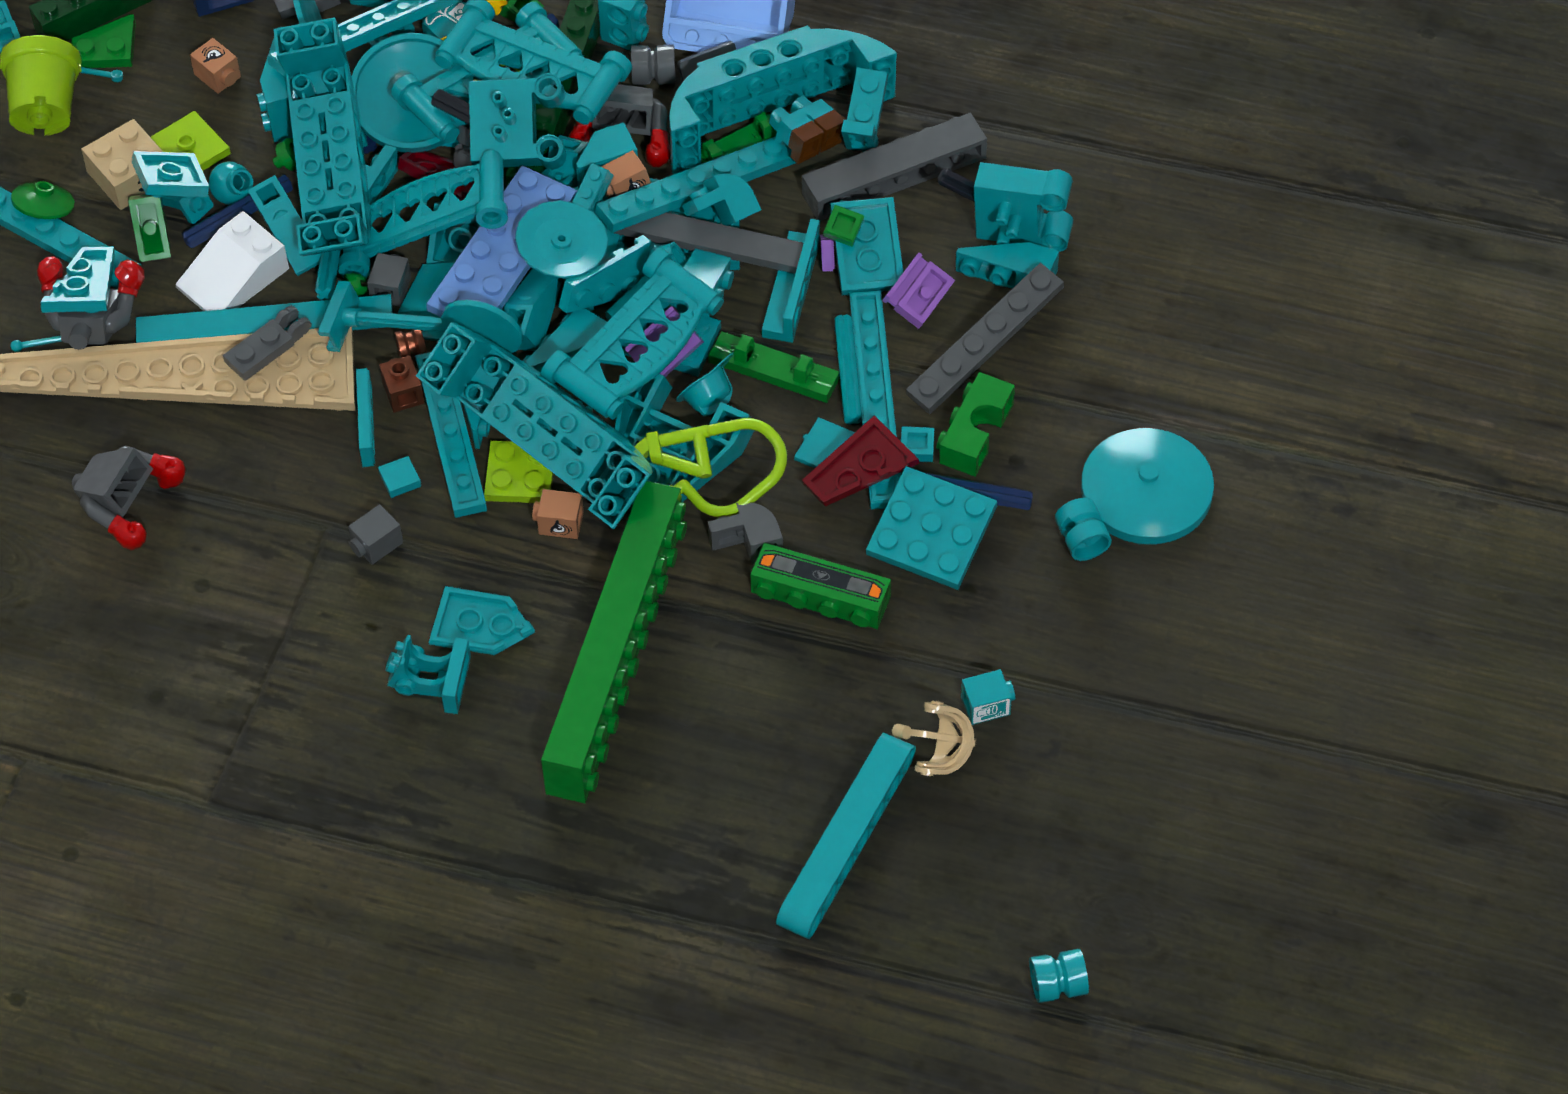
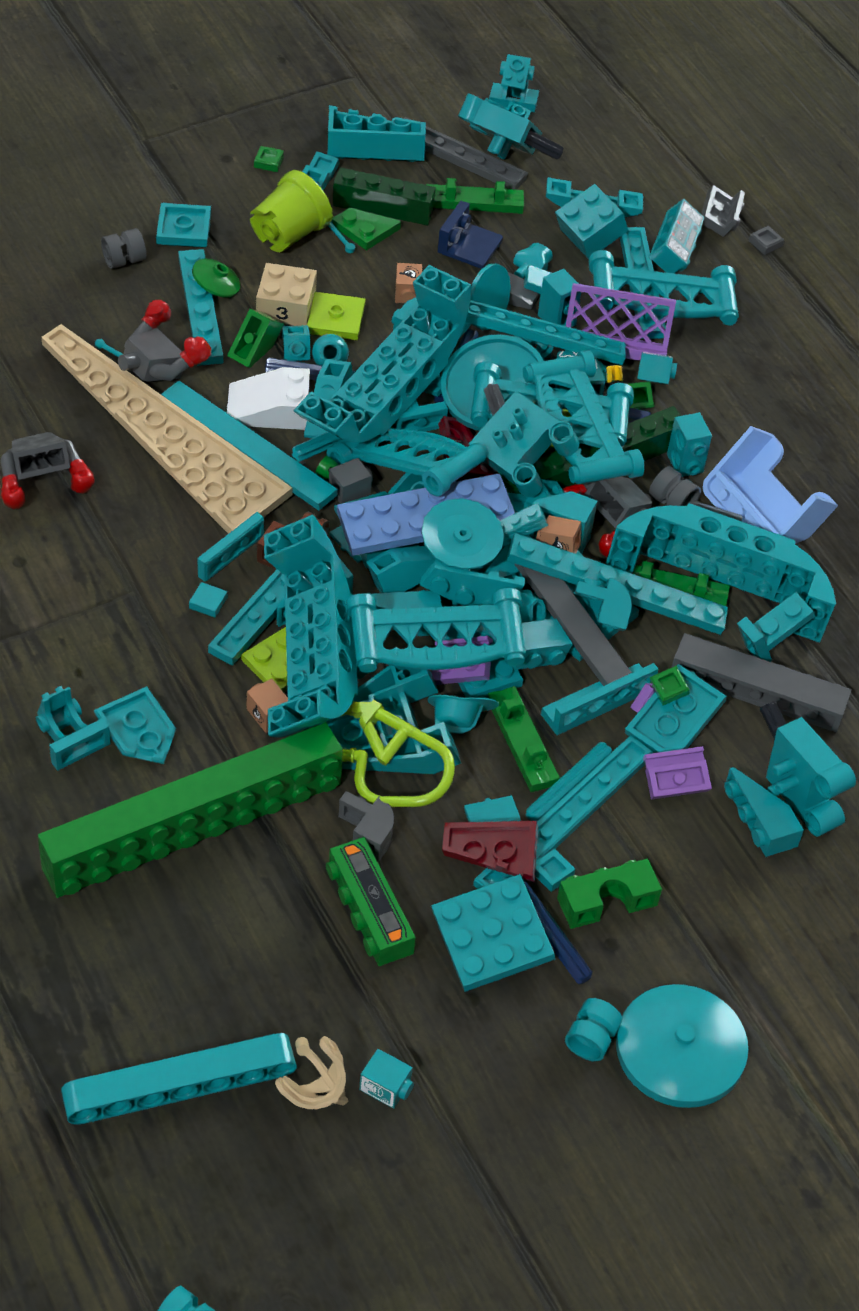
camera: 40 degrees right, 5 degrees down
teal wing [40,246,115,313] -> none
teal plate [132,151,209,199] -> none
dark grey hinge [222,305,312,381] -> none
teal piece [318,280,524,353] -> none
dark grey brick [348,504,403,565] -> none
hips [769,95,846,164] -> none
dark grey plate [906,262,1064,415] -> none

